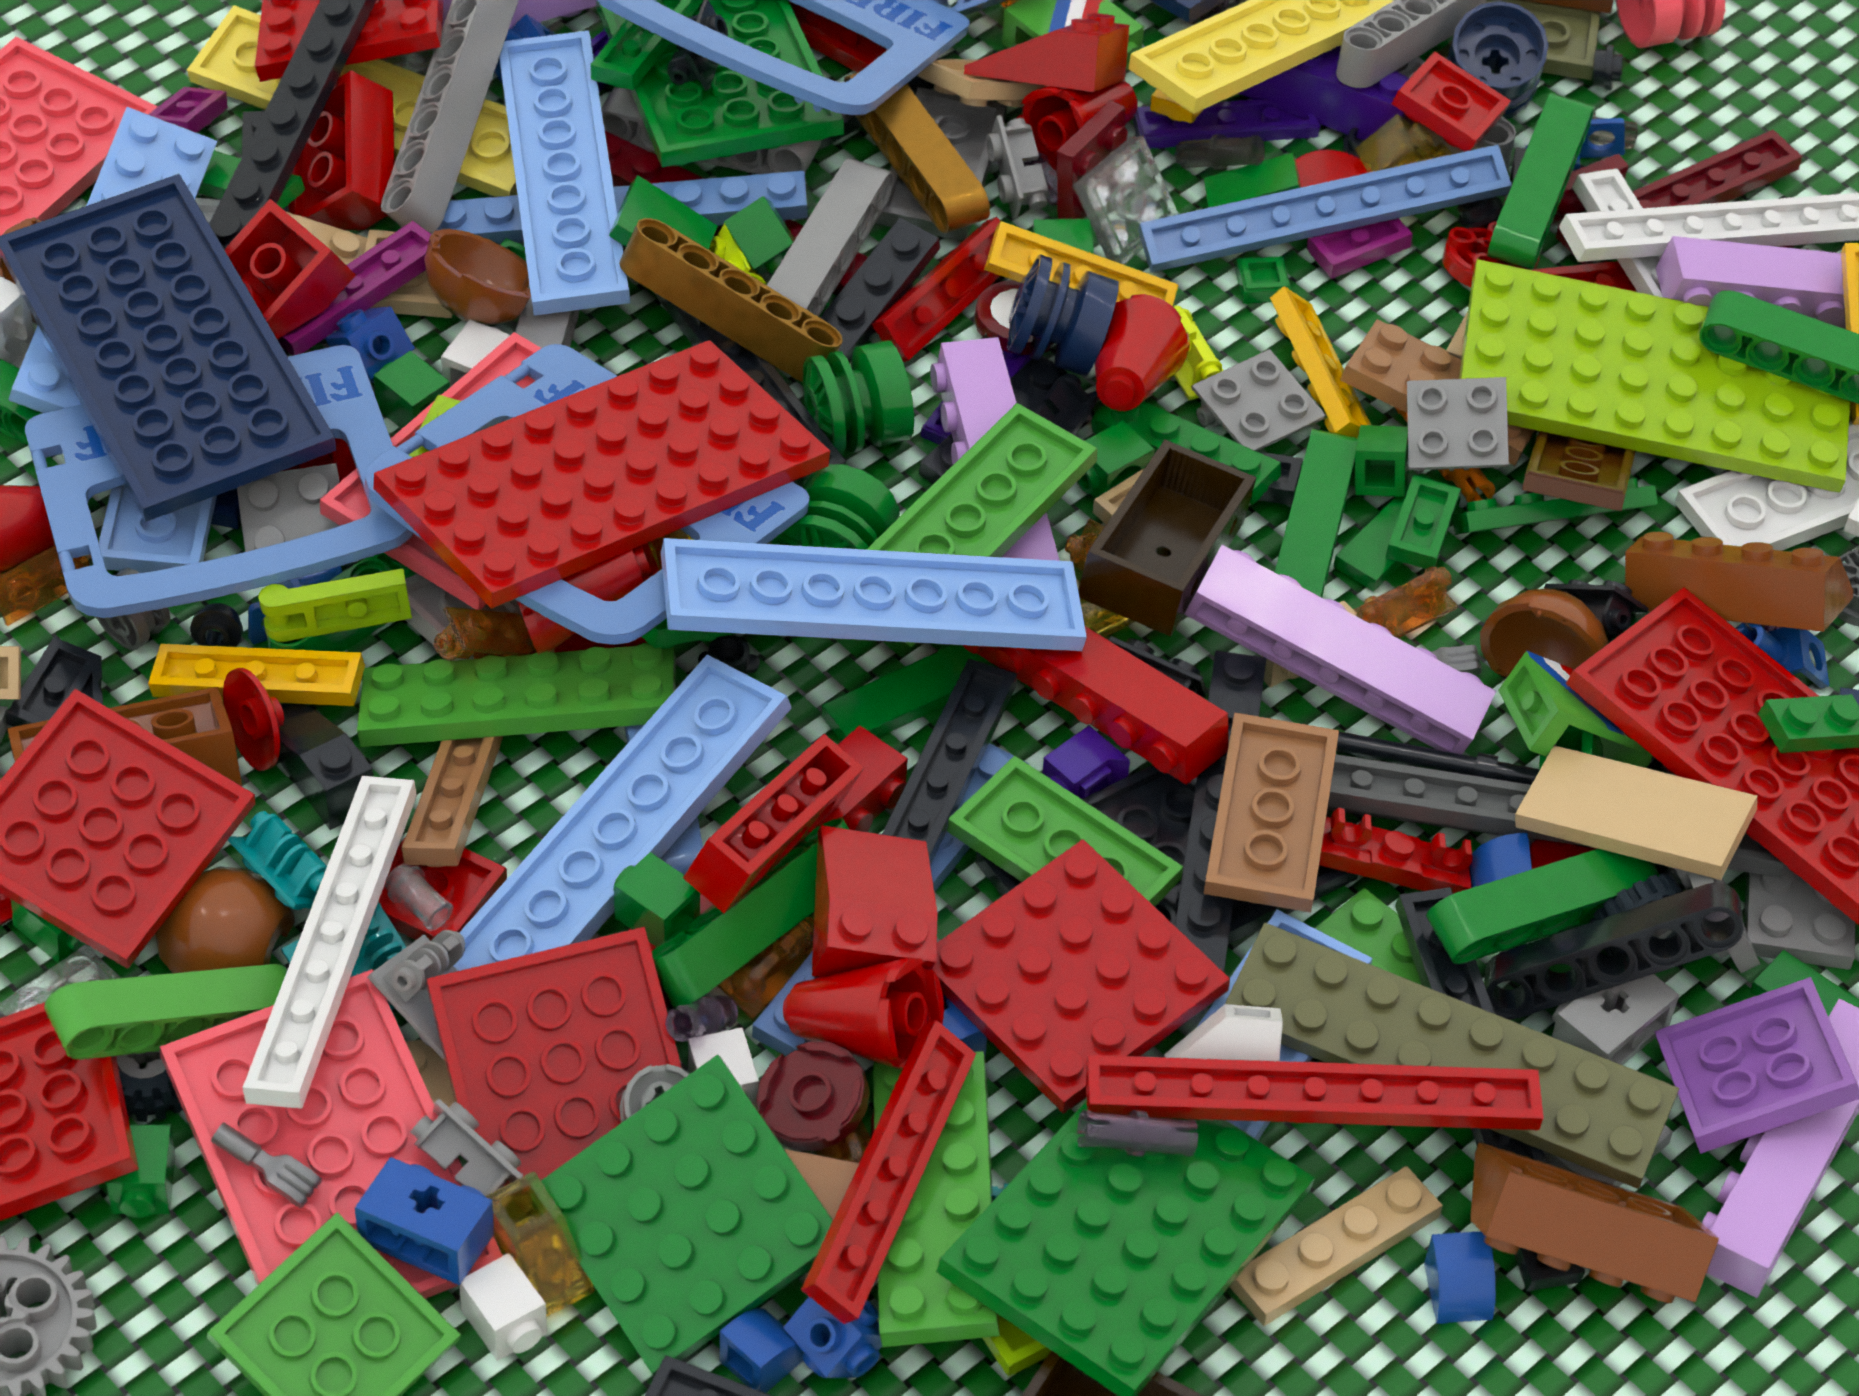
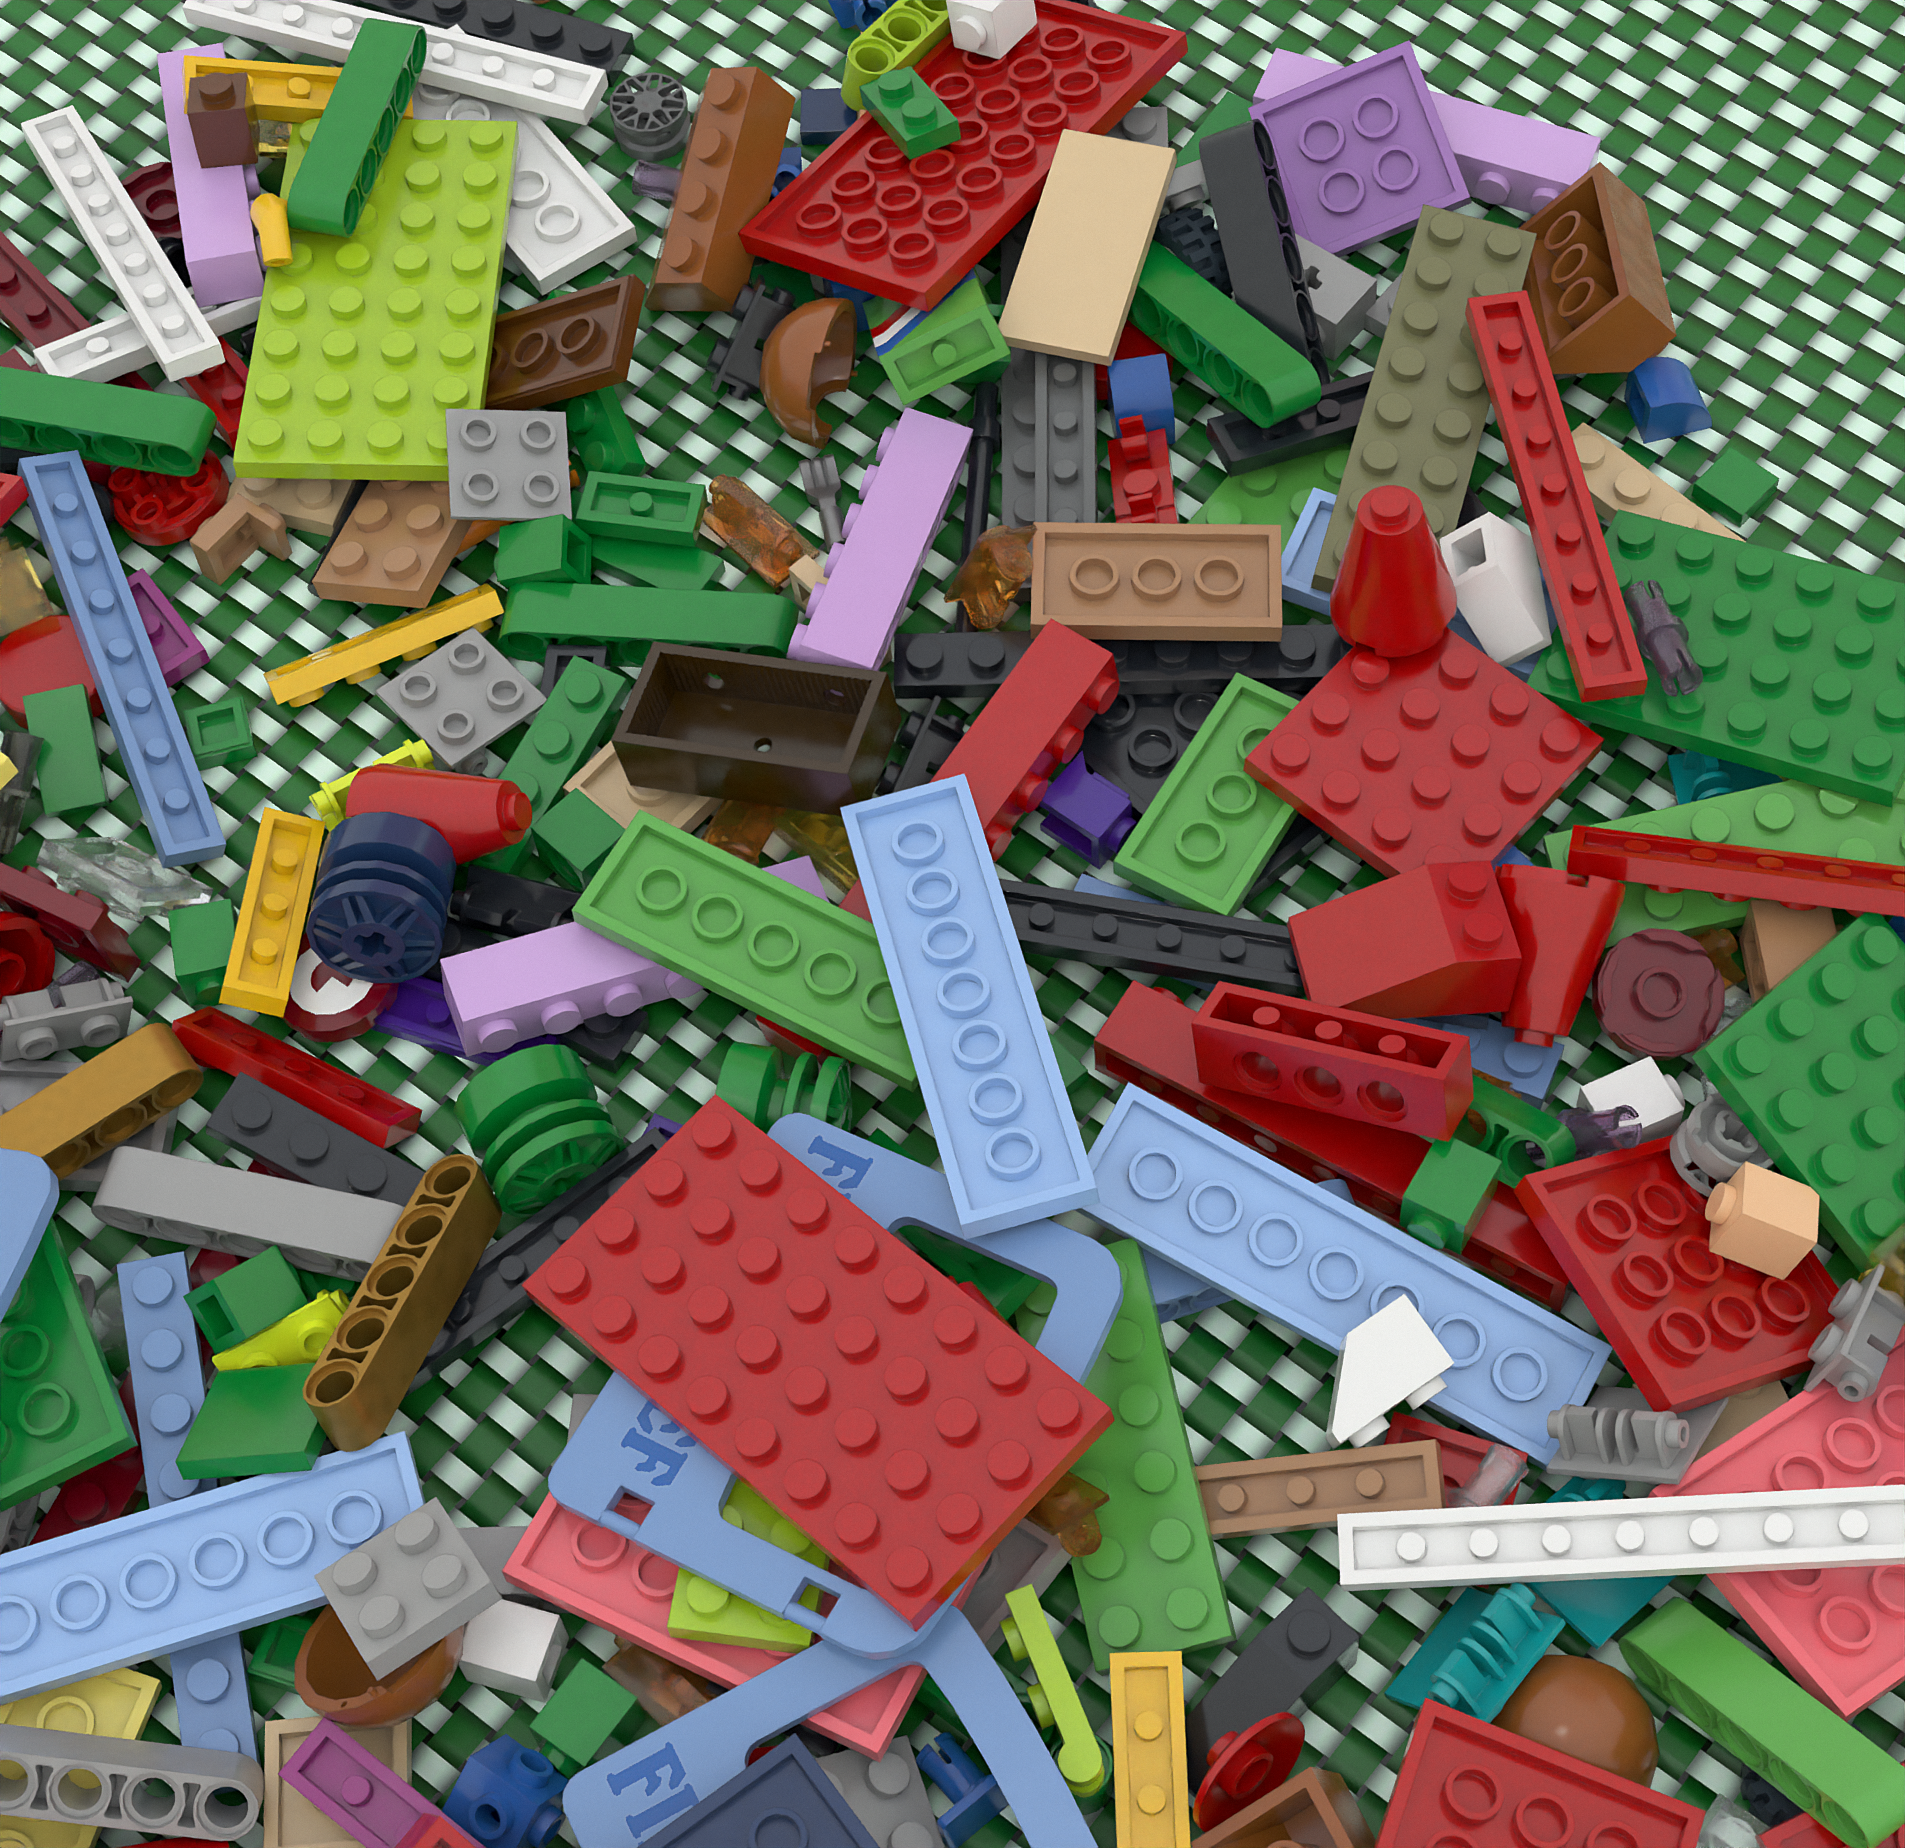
camera: 90 degrees left, 10 degrees up
none -> reddish brown brick [187,72,260,168]
none -> medium nougat bracket [189,493,293,586]
none -> yellow arm [250,193,293,267]
none -> light grey plate [314,1497,502,1681]
none -> clear orange hinge [943,525,1037,629]
none -> white slope [1325,1294,1454,1450]
none -> red cone [1330,485,1457,657]
none -> green tile [1691,447,1779,528]
none -> light nougat brick [1705,1161,1819,1280]

